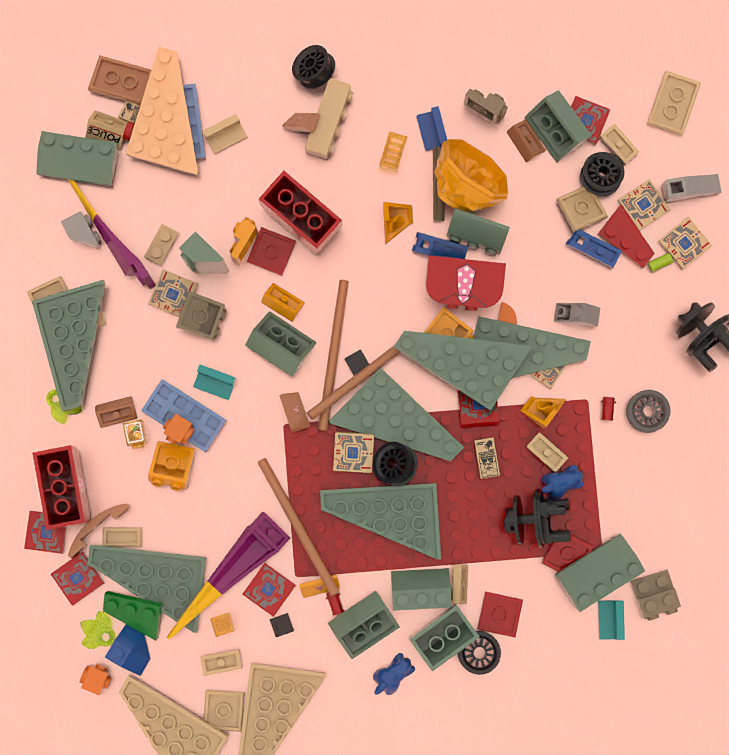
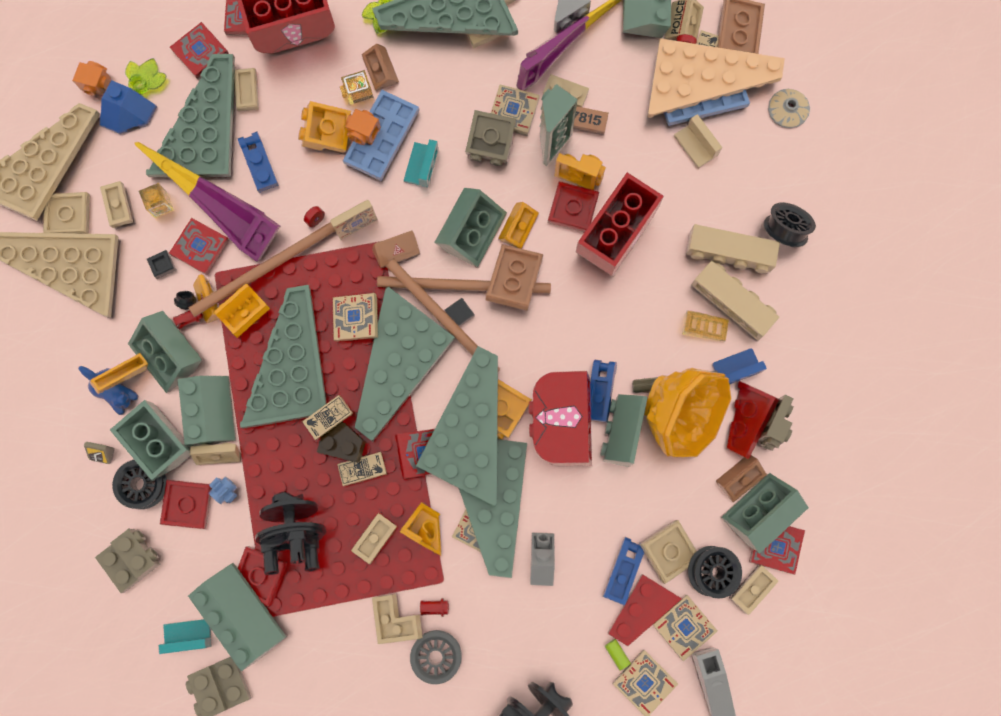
camera: 85 degrees right, 5 degrees down
nougat slope [68,504,131,558] -> none
green wing [103,591,162,641] -> none
nougat slope [282,113,320,132] -> none
black wheel [373,442,418,487] -> none
light orange slope [383,202,413,245] -> none
orange tile [498,302,517,324] -> none
blue animal [541,465,584,500] -> none
tan tile [647,70,701,136] -> none
none -> dark tan slope [84,441,114,464]
none -> light orange piece [90,353,148,394]
none -> dark tan plate [95,528,160,593]
none -> black plate [174,291,197,310]
none -> medium blue gear [209,476,237,504]
none -> light orange bracket [214,284,270,338]
none -> blue plate [238,131,279,193]
none -> tan tile [302,395,353,440]
none -> red tile [304,206,325,227]
none -> dark brown wing [317,421,366,464]
none -> tan tile [330,200,378,240]
none -> tan plate [372,594,423,644]
none -> nougat tile [485,244,543,311]
none -> nougat tile [573,106,609,135]
none -> tan brick [691,260,780,341]
none -> red wing [727,381,779,459]
none -> tan dish [768,88,810,128]

